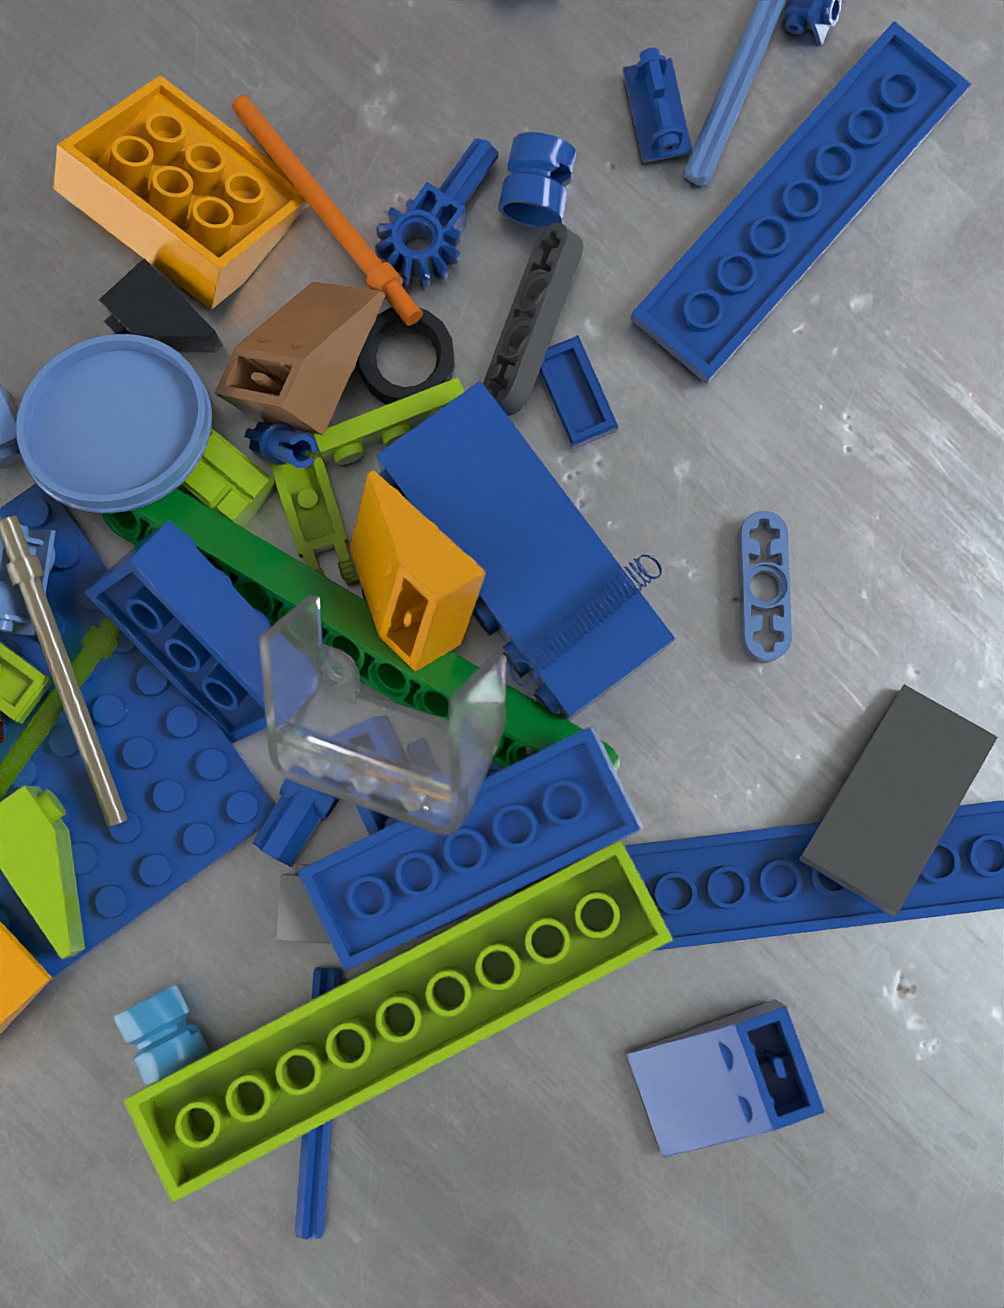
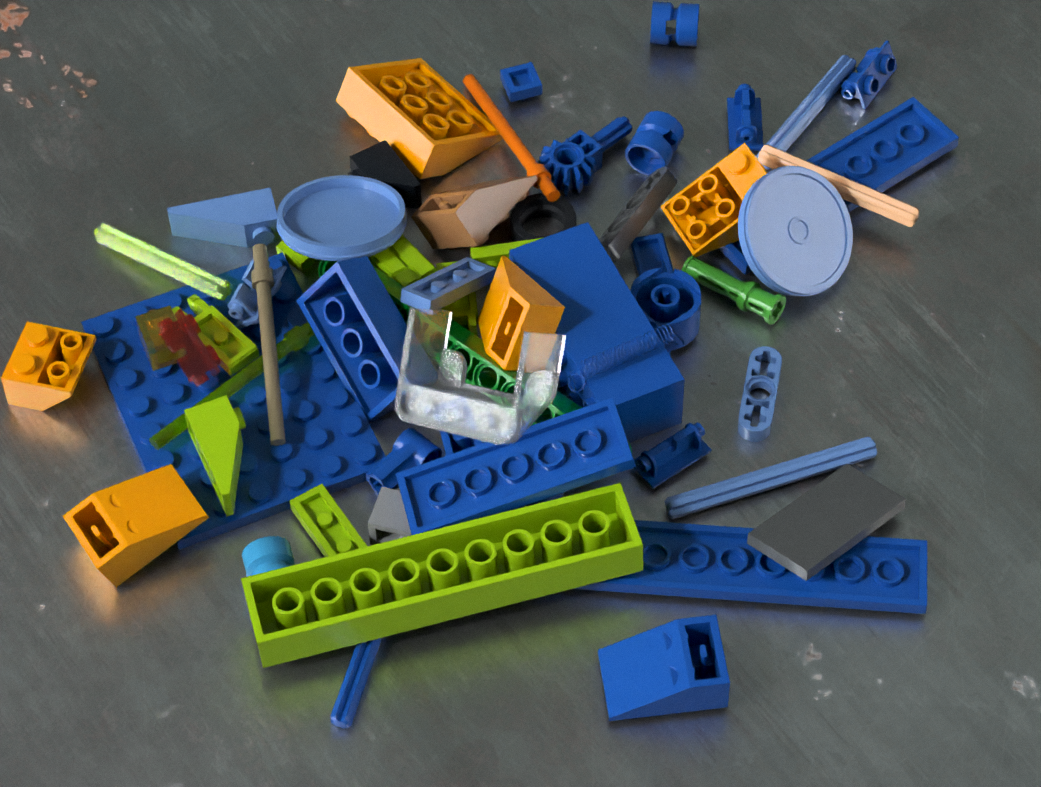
camera: 15 degrees right, 30 degrees down
blue axle [244,422,318,468] -> none
none -> lime plate [289,484,367,557]
none -> medium blue plate [400,257,496,314]
none -> blue plate [500,62,543,102]
none -> blue brick [631,268,701,353]
none -> blue hinge [634,422,712,489]
none -> light orange slope [660,143,768,257]
none -> medium blue axle [665,437,877,519]
none -> bright green pin [682,255,786,325]
none -> medium blue brick [738,166,853,296]
none -> light nougat axle [758,145,920,227]

